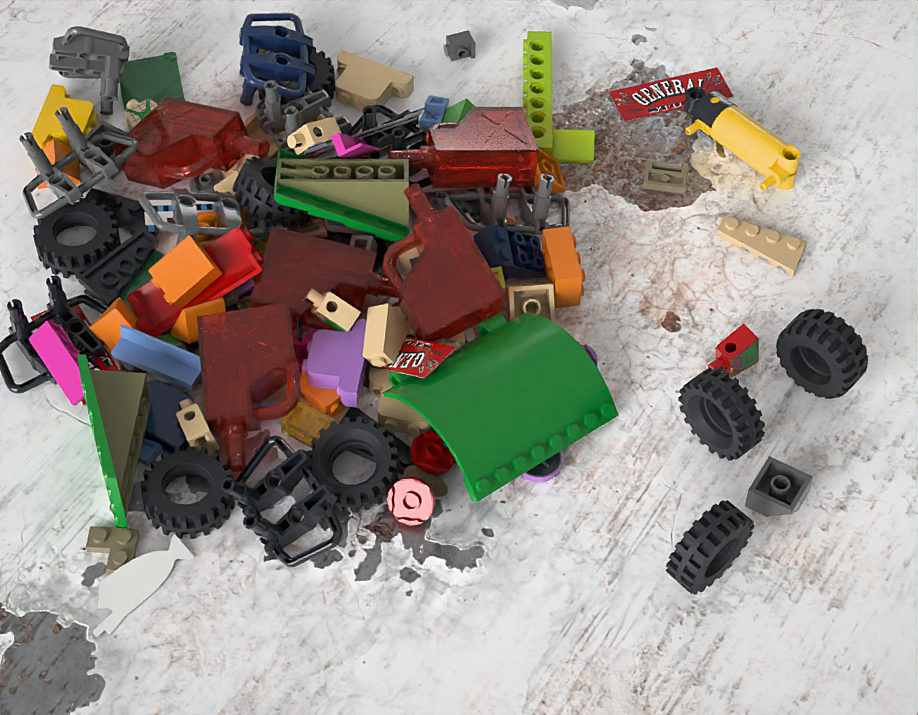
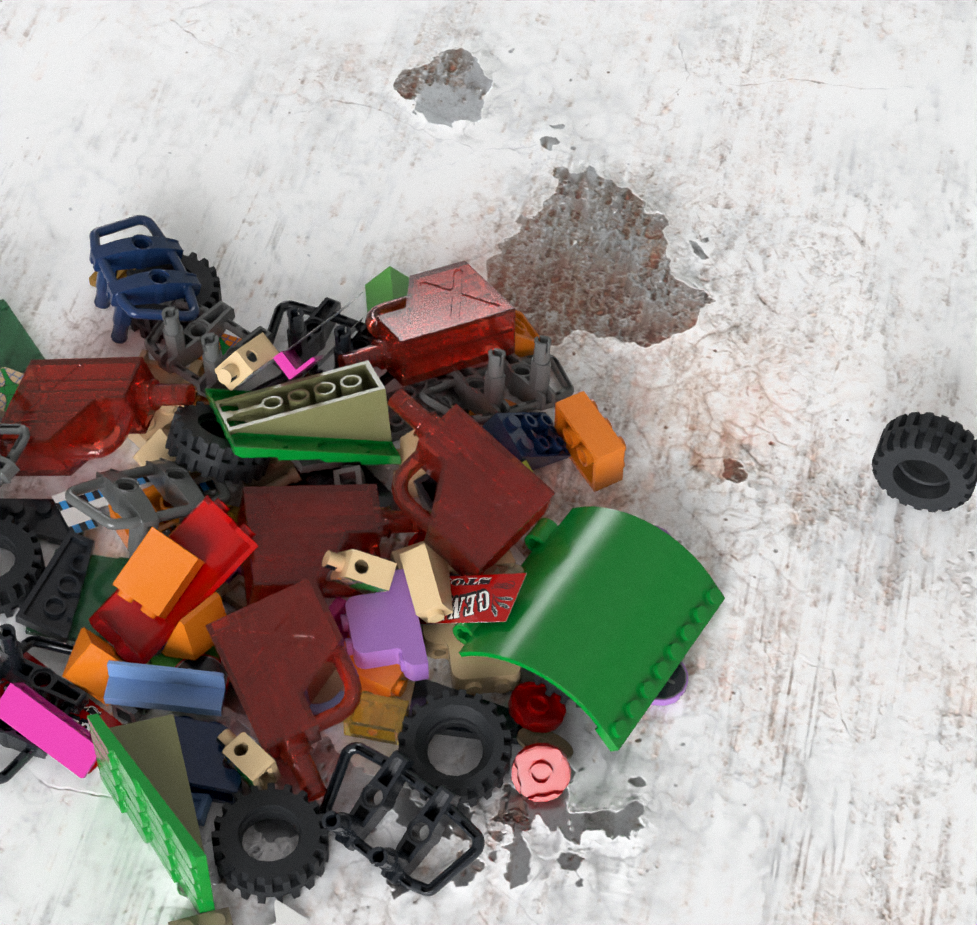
camera: 20 degrees left, 0 degrees up
dark grey brick [188,172,221,193] -> none
tan brick [335,50,414,114] -> none
medium blue slope [419,95,449,130] -> none
dark grey brick [444,30,476,61] -> none
tan slope [506,282,556,323] -> none
lime brick [523,31,553,156] -> none
lime slope [552,129,595,163] -> none
red sticker [609,67,734,122] -> none
dark tan plate [643,158,689,194] -> none
black tyre [666,500,755,595] -> none
black tyre [678,368,765,461] -> none
yellow piece [684,86,800,191] -> none
red torso [708,324,759,377] -> none
tan wing [717,215,807,277] -> none
dark grey slope [745,456,813,517] -> none

